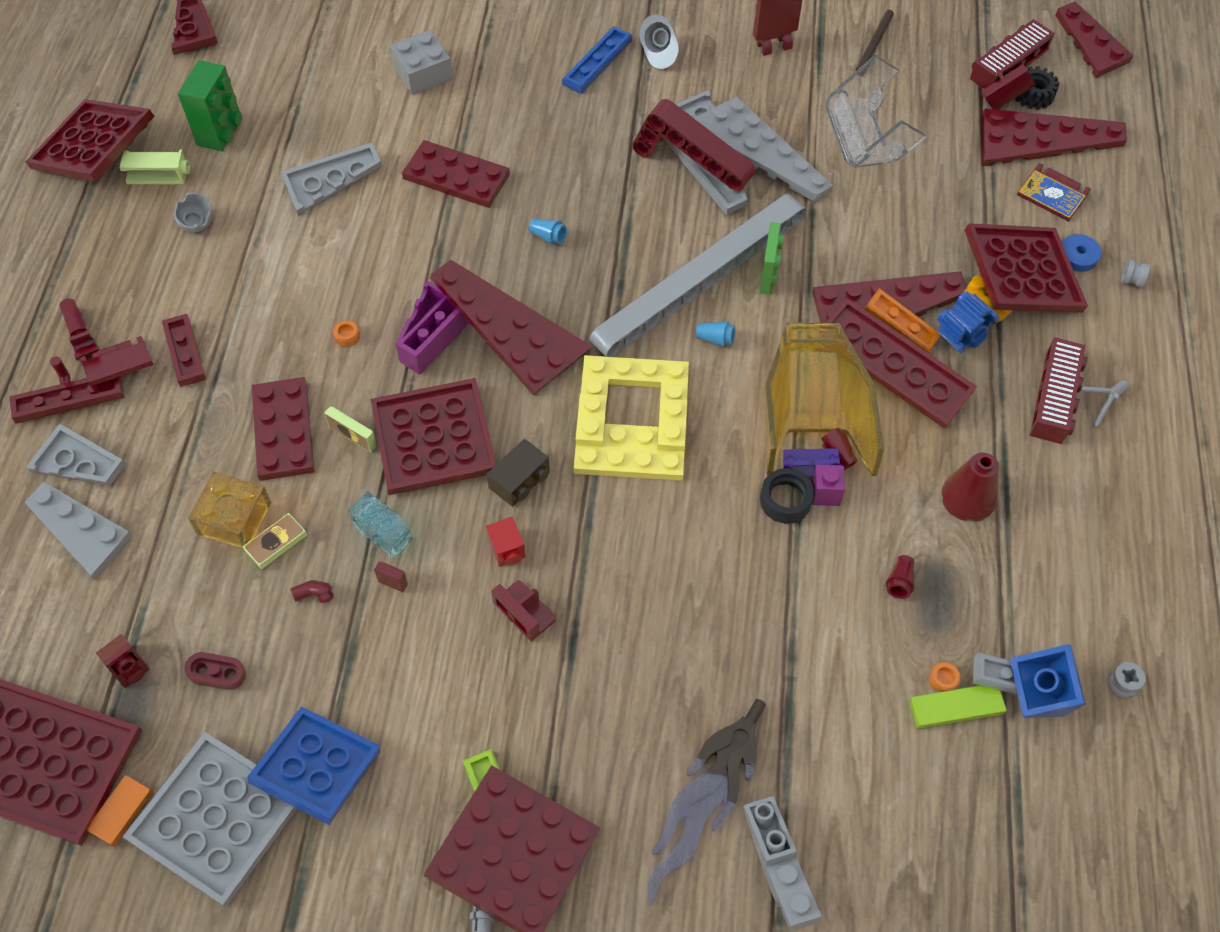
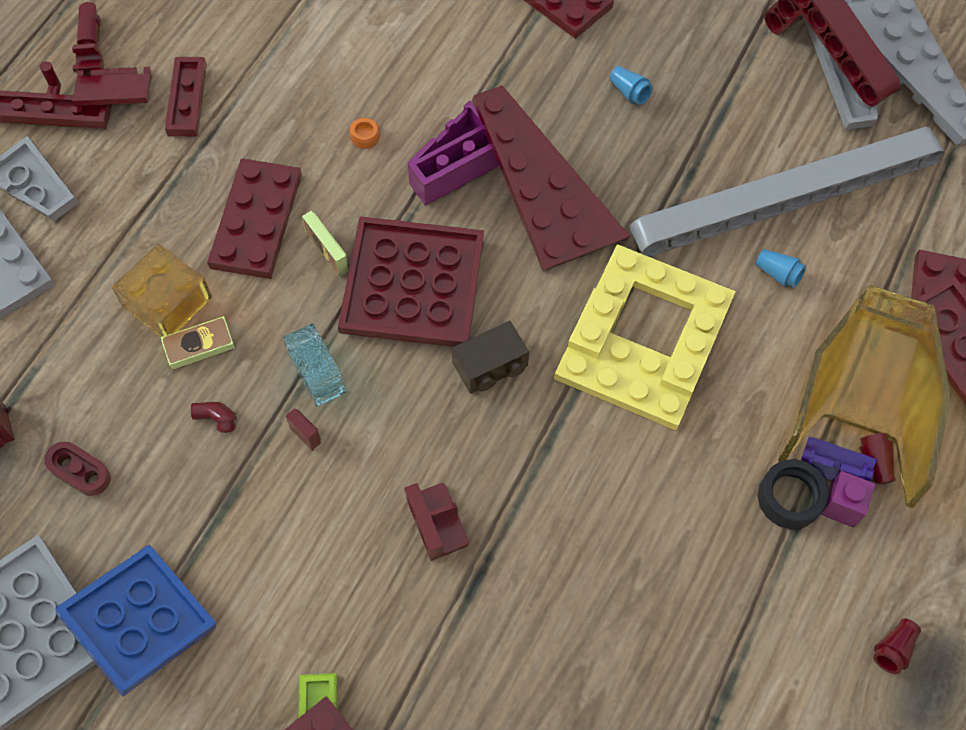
camera: 20 degrees right, 5 degrees up
red brick [486,517,526,567] -> none
bright green plate [759,222,784,295] -> none

